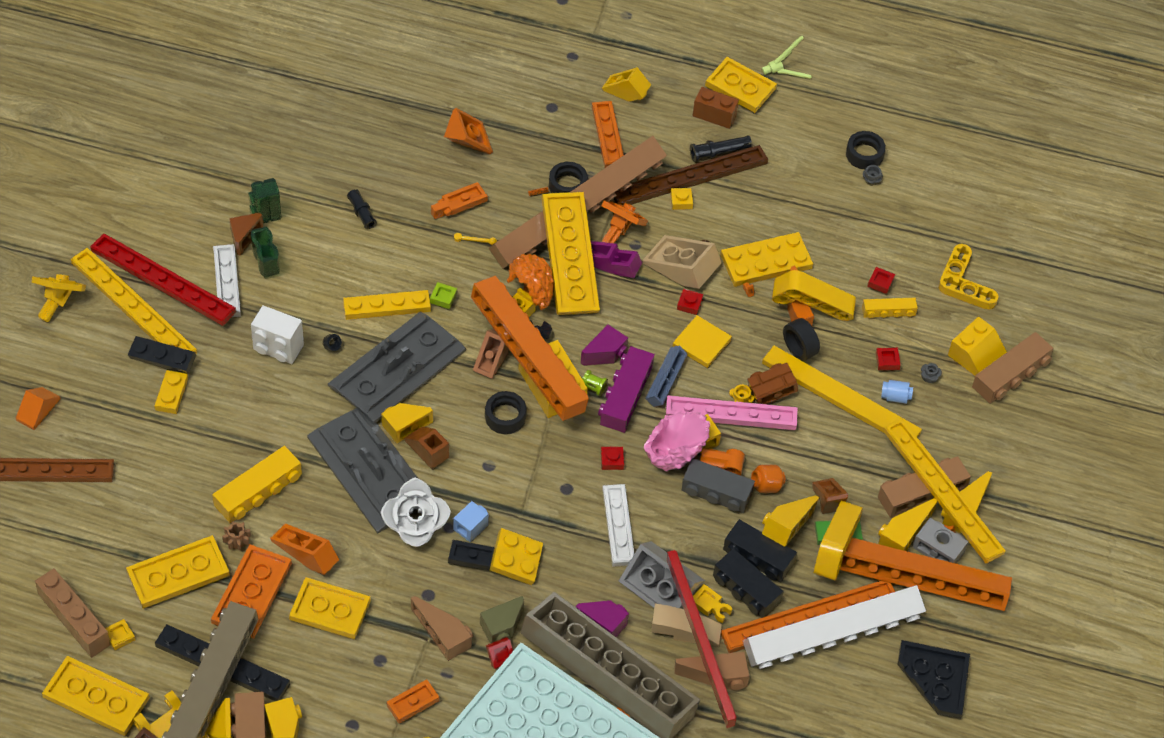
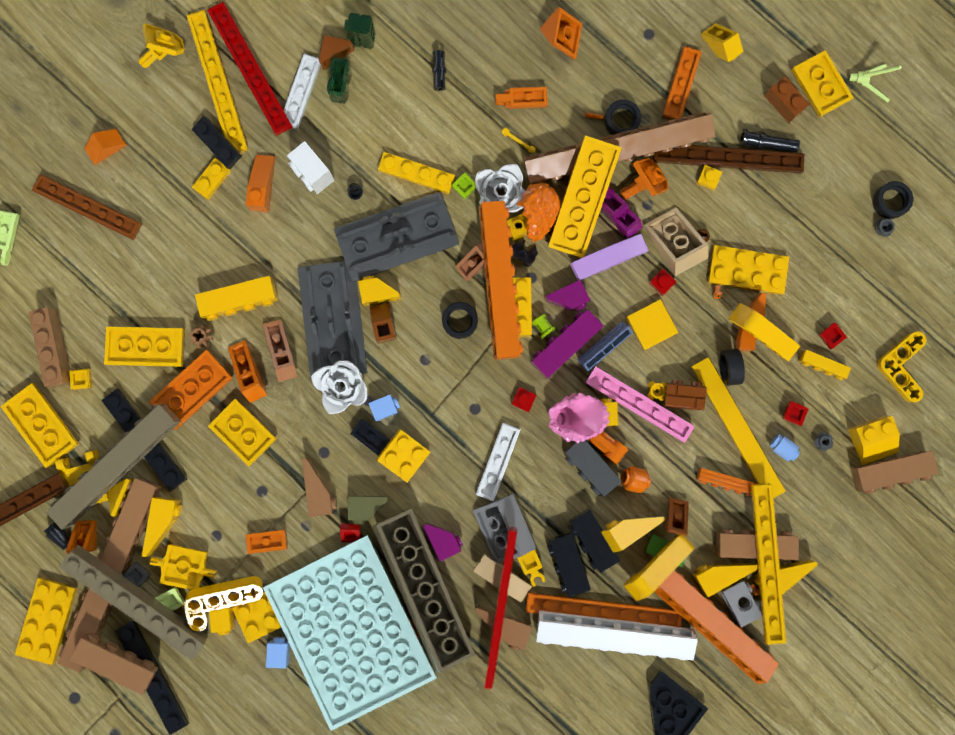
camera: 30 degrees right, 30 degrees up
none -> orange slope [245,155,275,212]
none -> nougat slope [262,319,297,382]
none -> white brick [475,164,526,213]
none -> lavender slope [570,234,649,281]
none -> orange piece [696,468,757,497]

